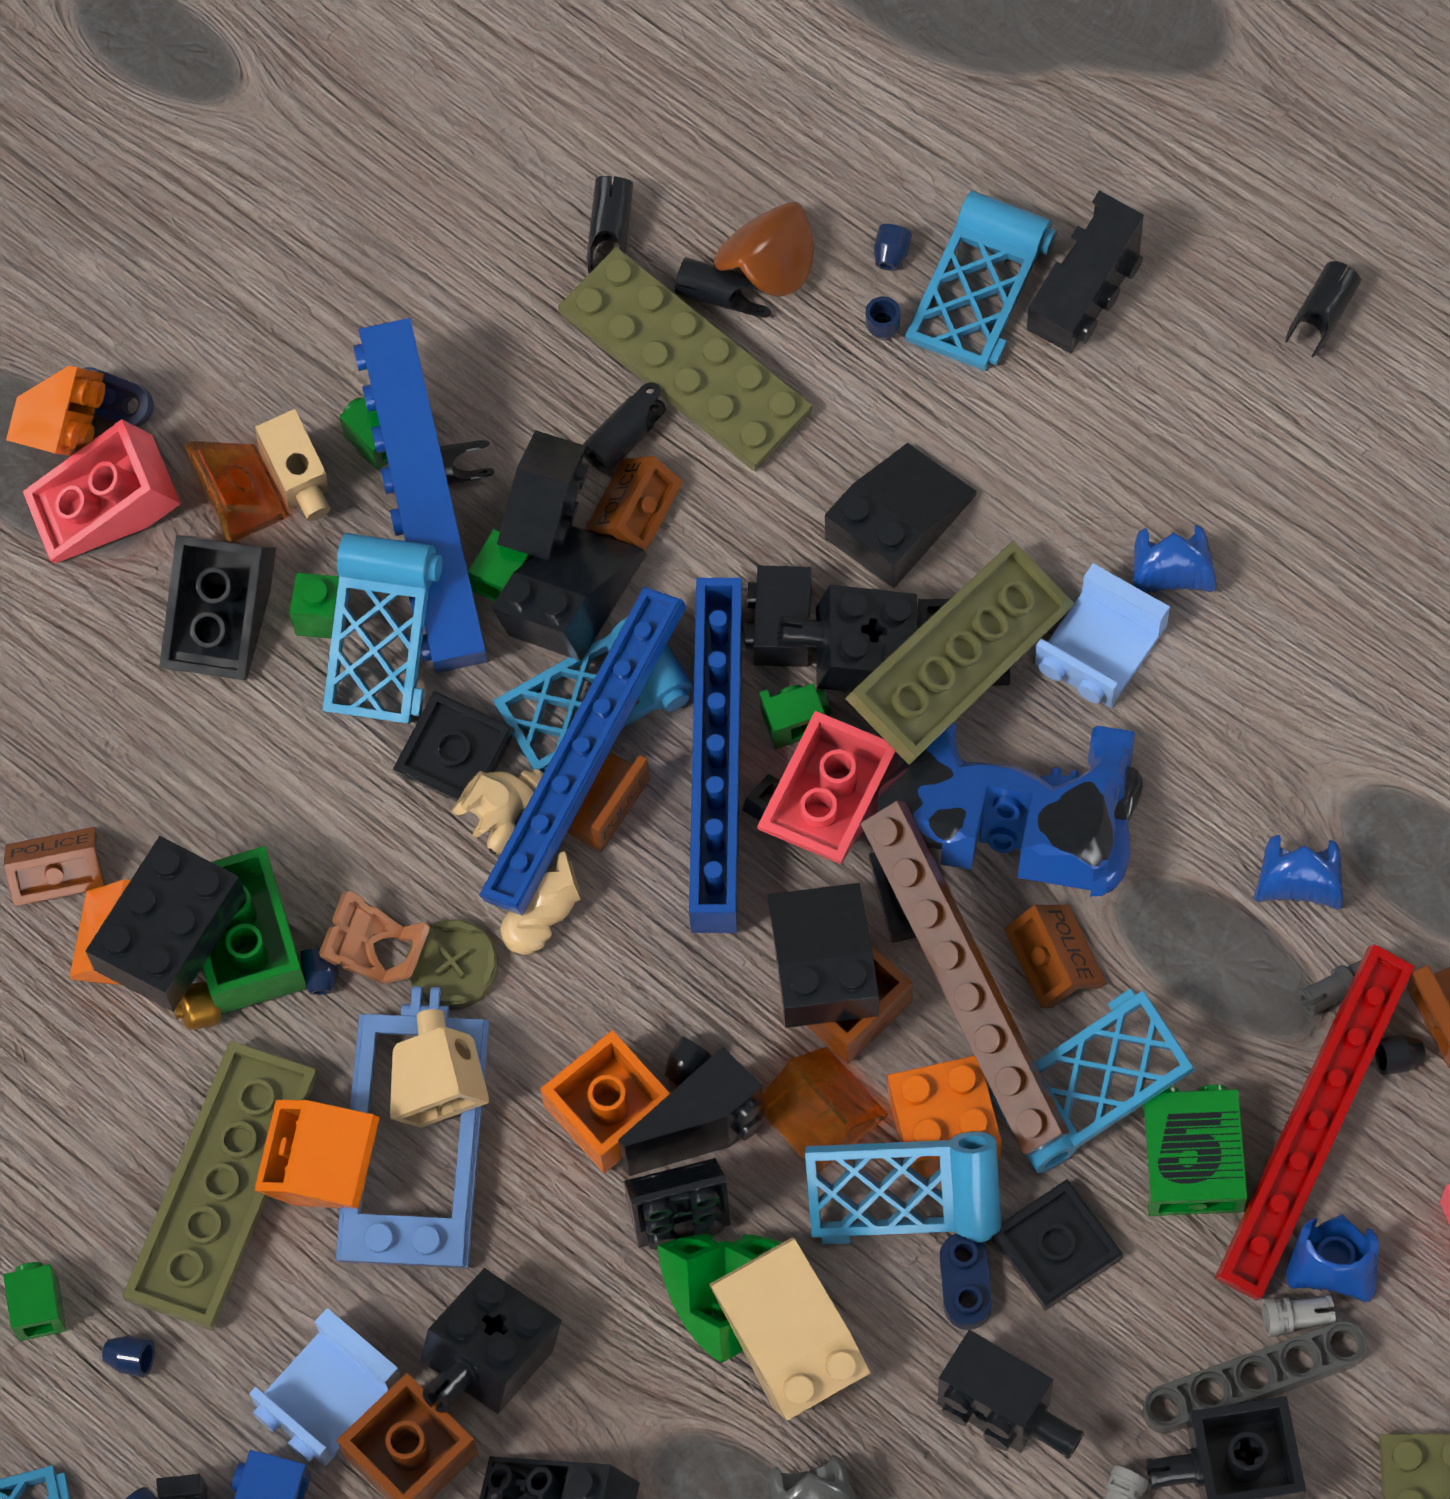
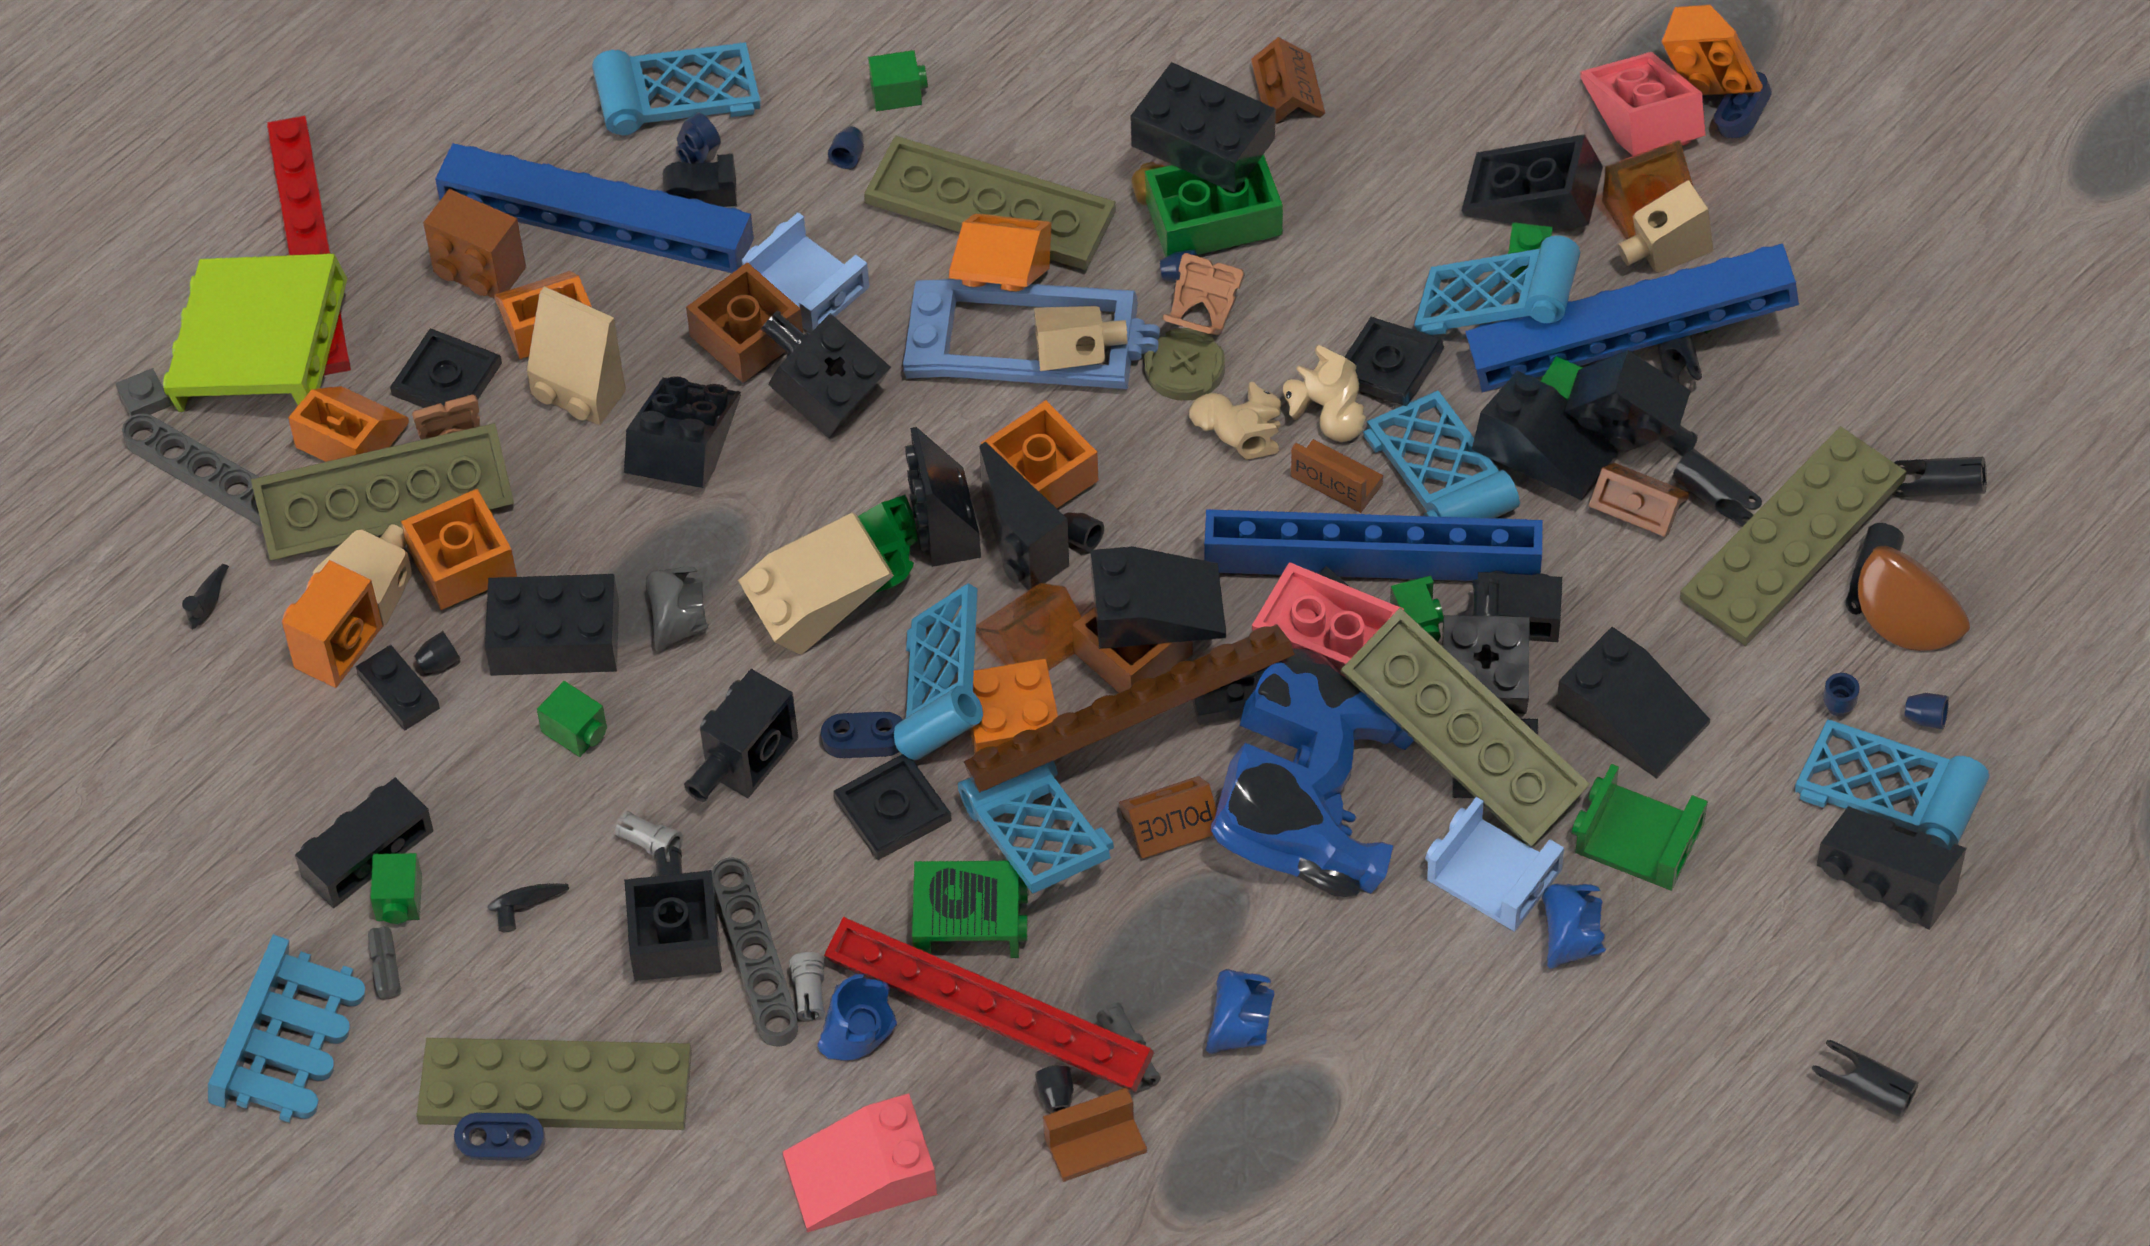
camera: 90 degrees right, 10 degrees down
blue tile [479,587,686,916] -> none
none -> green panel [1572,764,1708,891]

